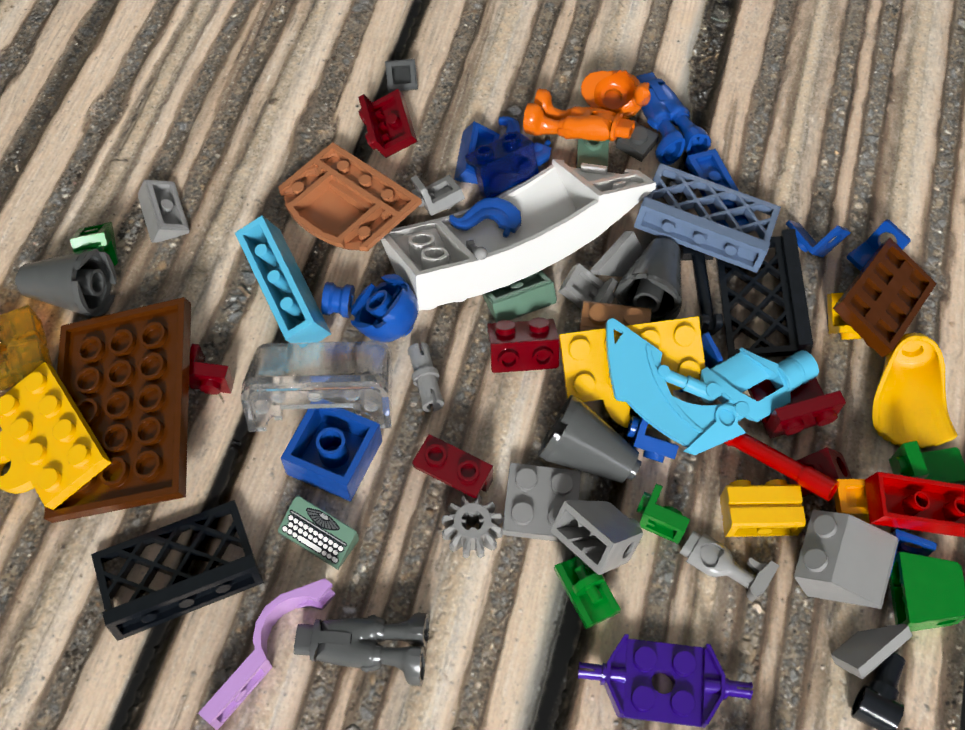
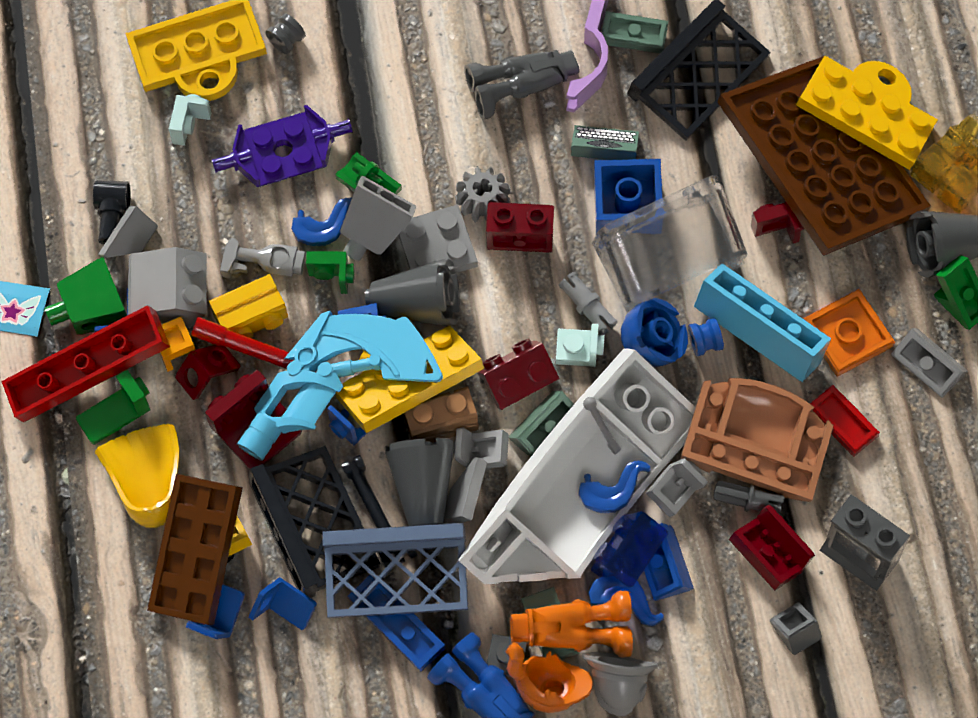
camera: 160 degrees right, 5 degrees up
none -> blue piece [291,197,352,246]
none -> light aqua bracket [556,324,605,367]
none -> light grey piece [582,652,658,716]
none -> sand green plate [601,11,669,54]
none -> dark grey axle [713,481,784,515]
none -> orange tile [803,289,895,377]
none -> red tile [810,385,880,457]
none -> dark grey window [819,494,910,591]

